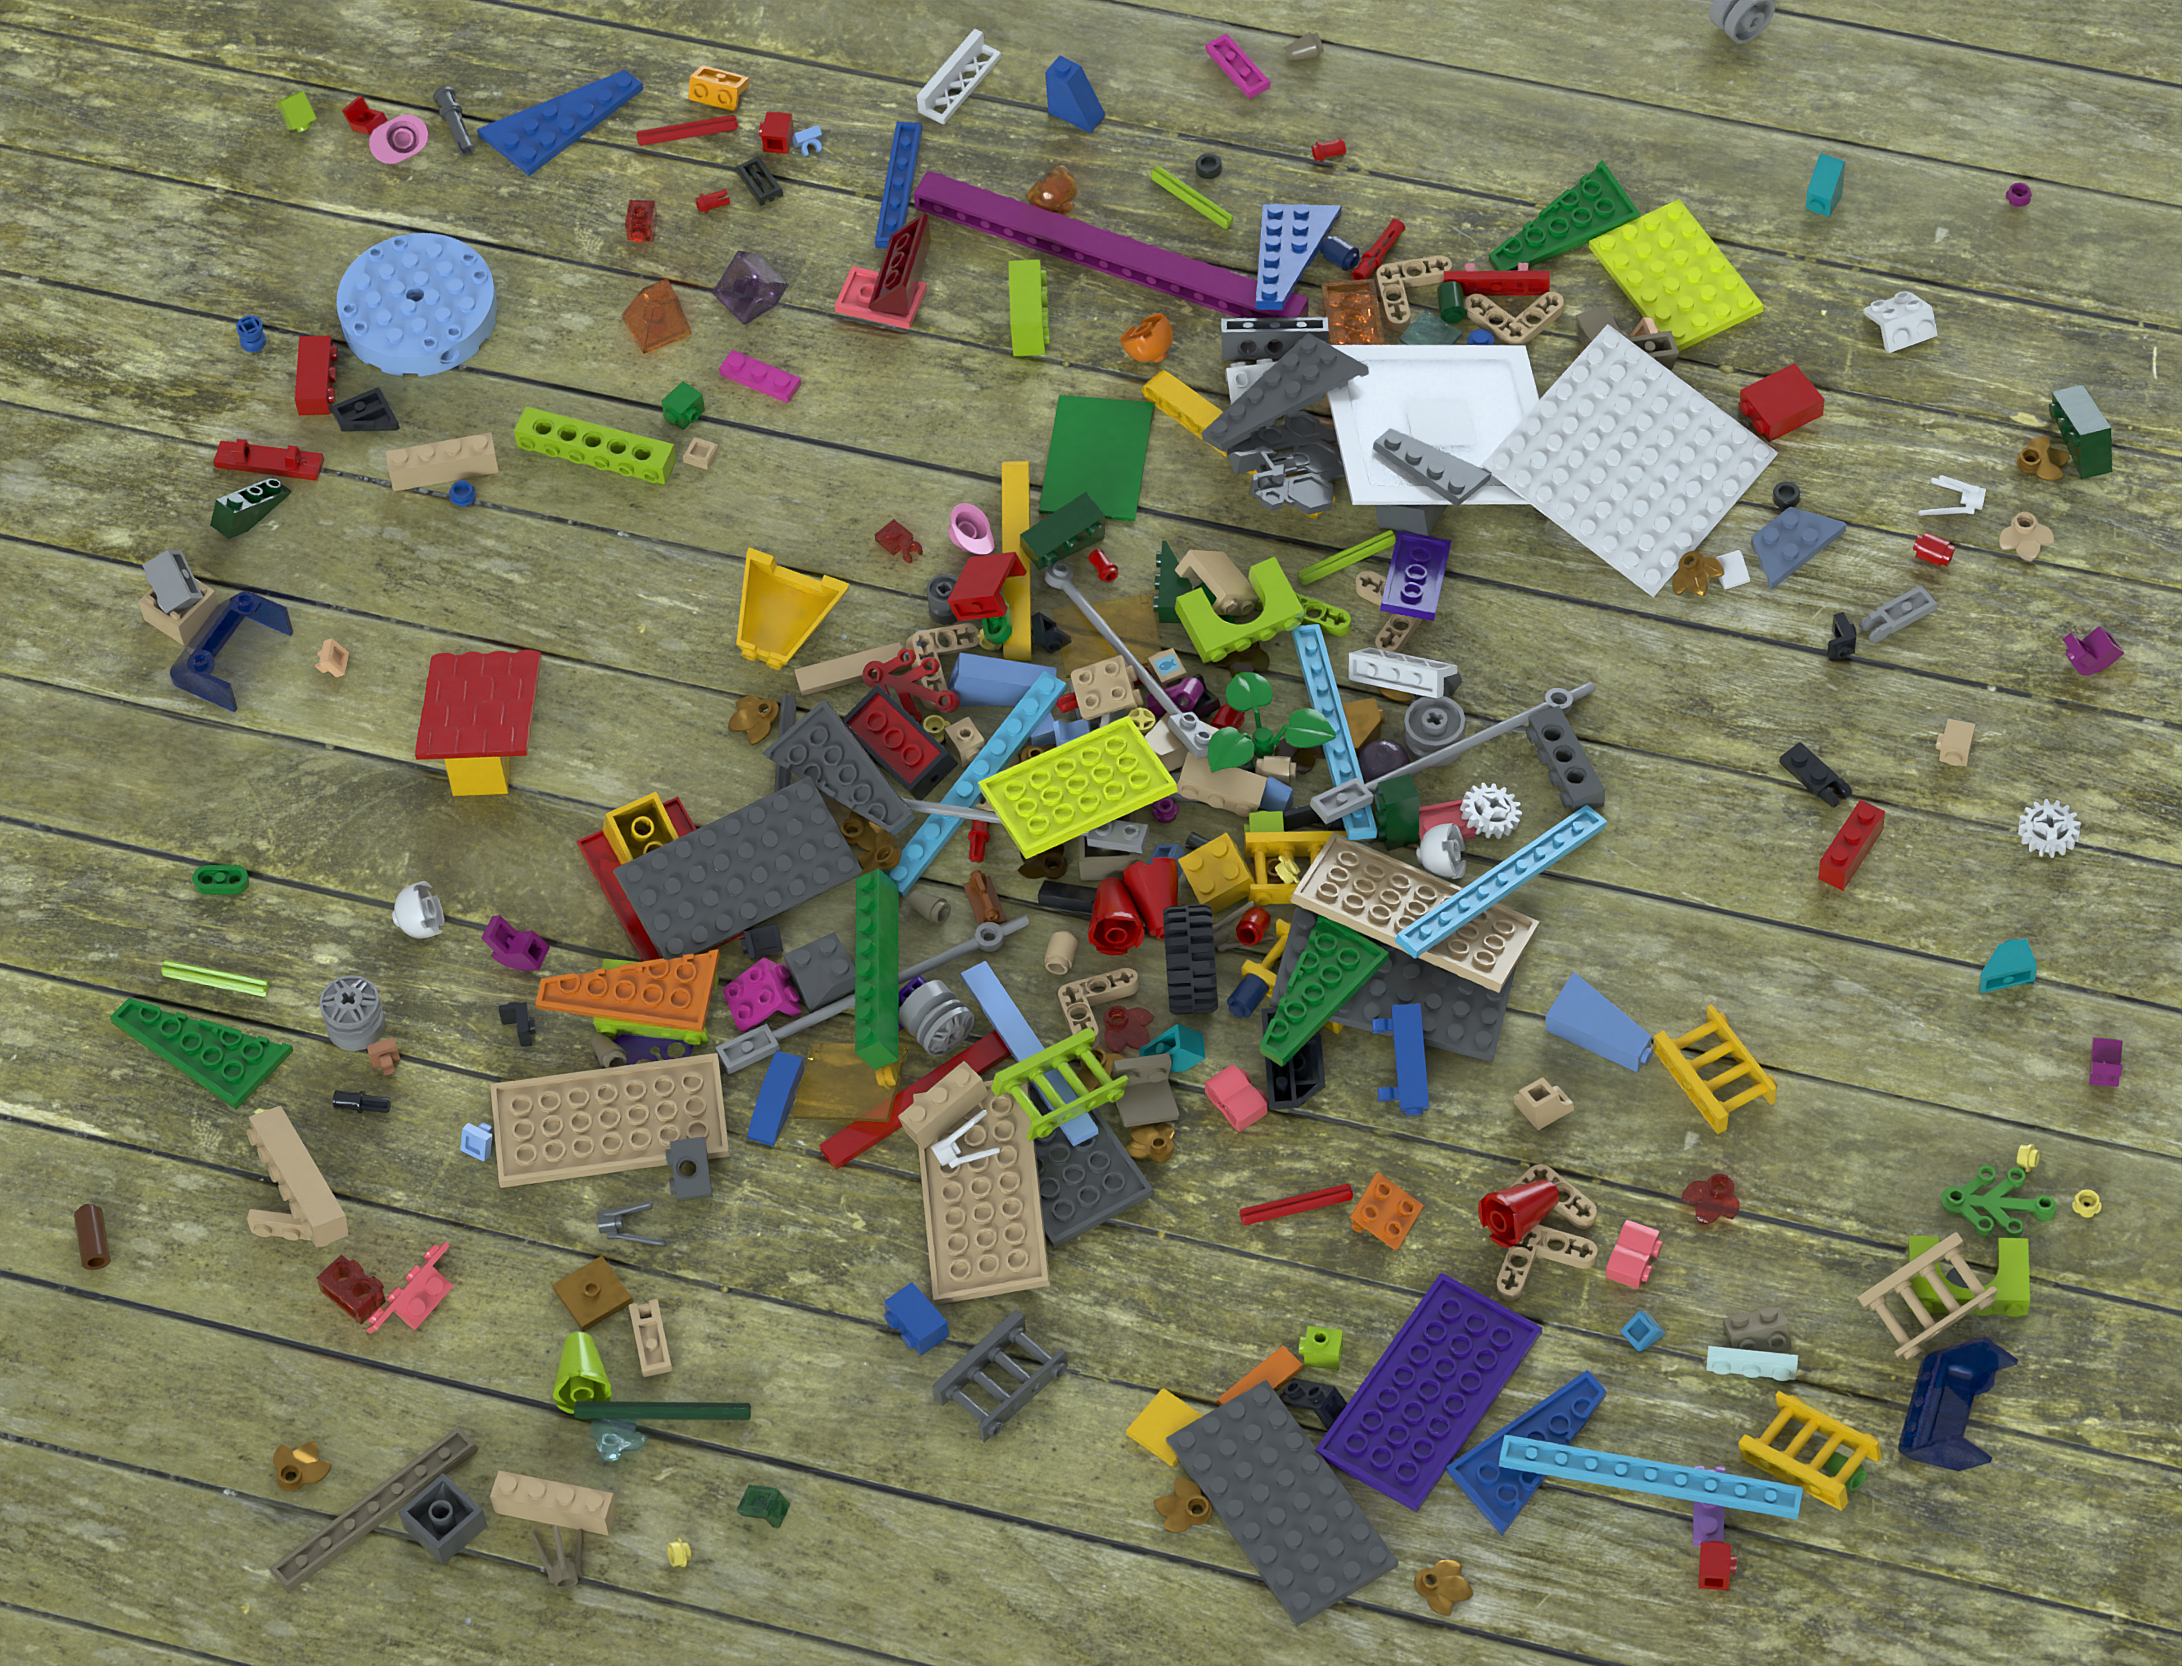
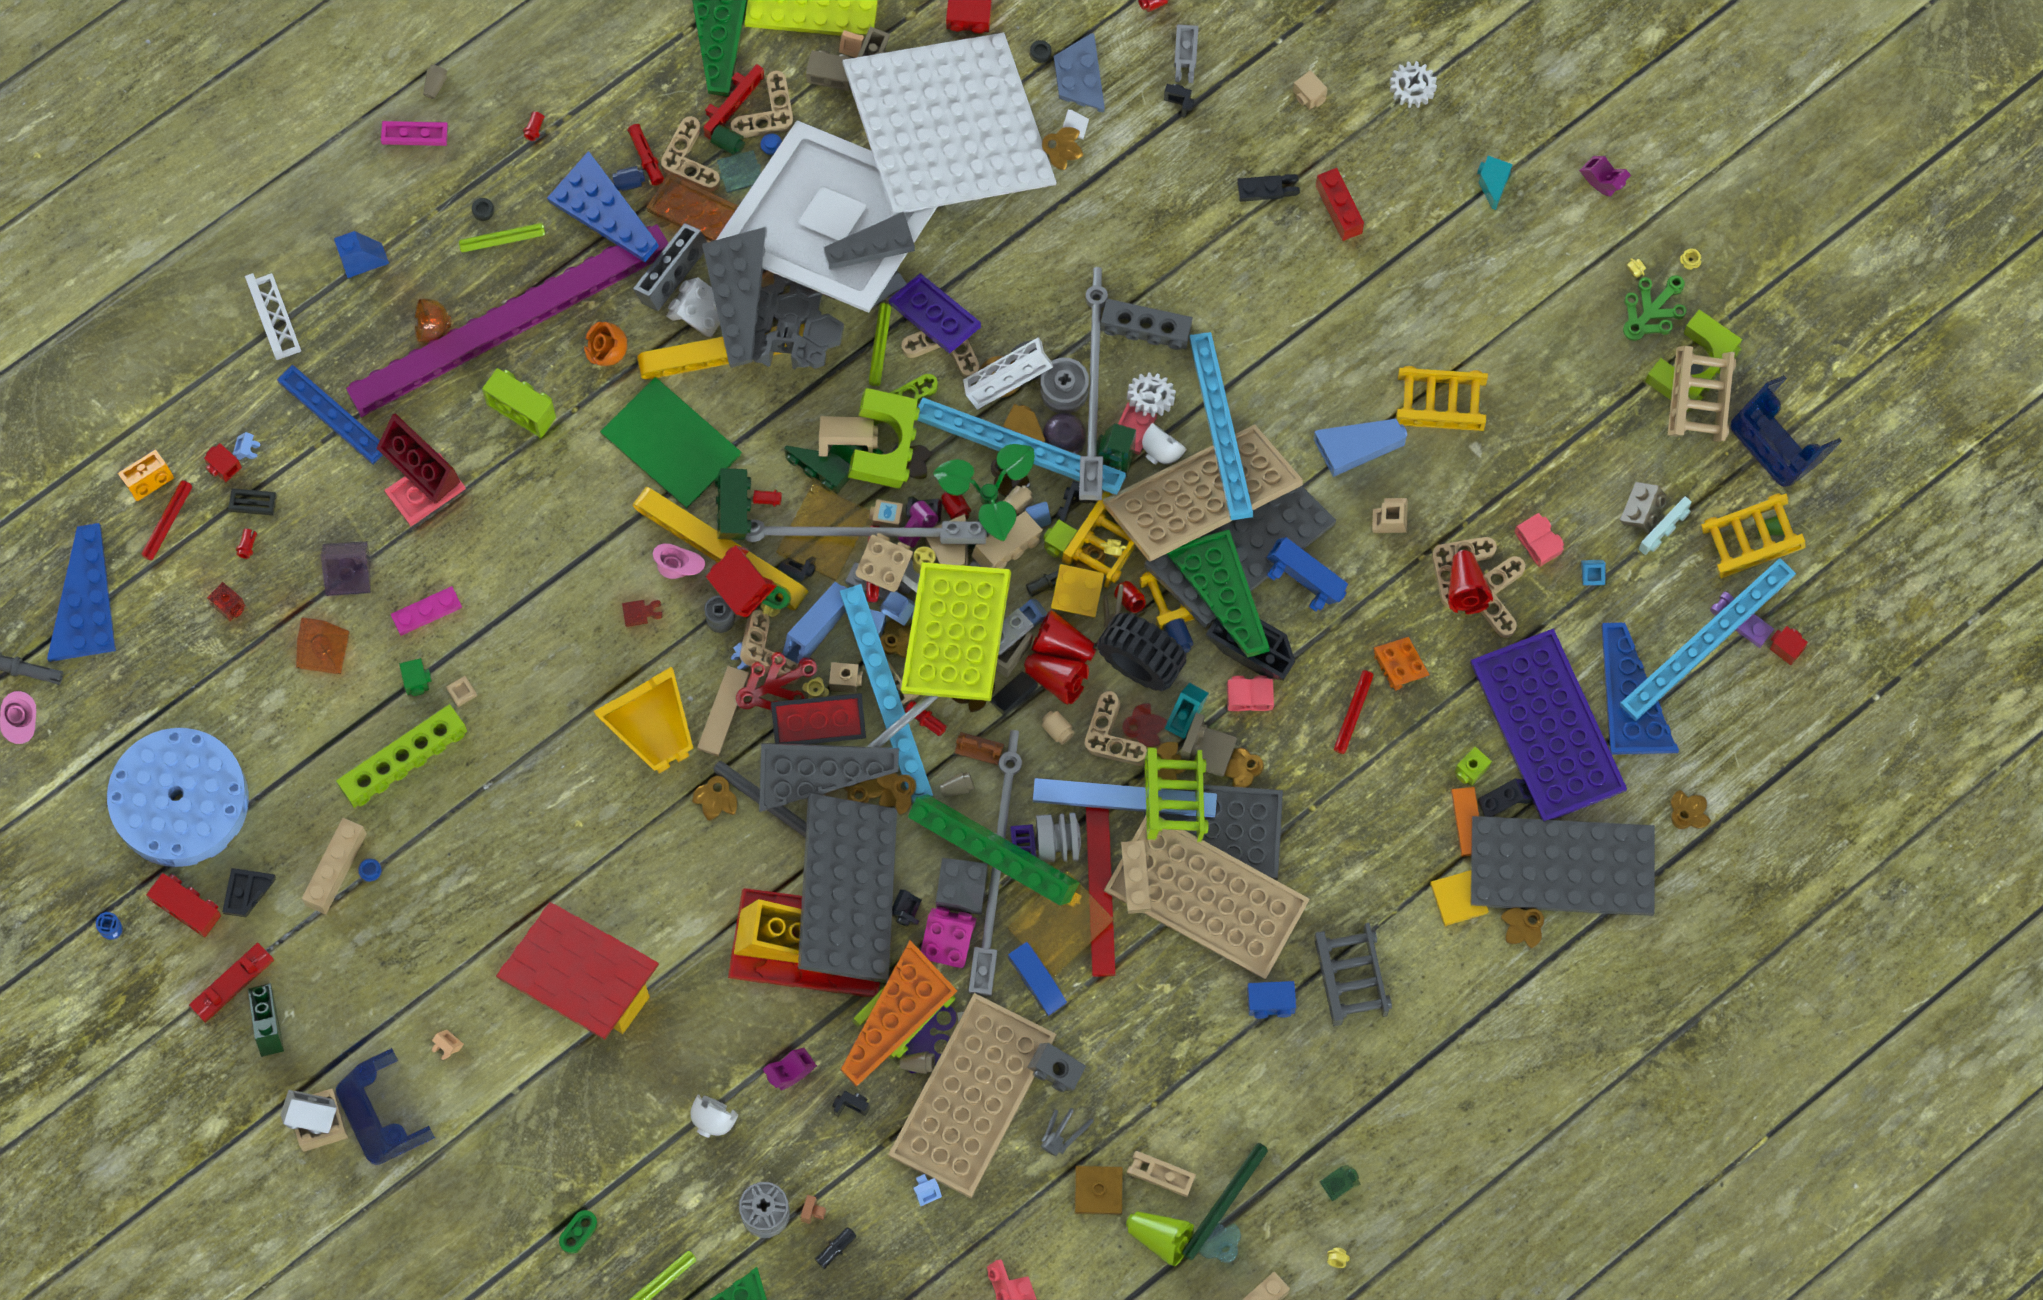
camera: 60 degrees left, 15 degrees up
white plant [931,1110,1000,1168] -> none
clear red plate [1681,1173,1740,1225] -> none

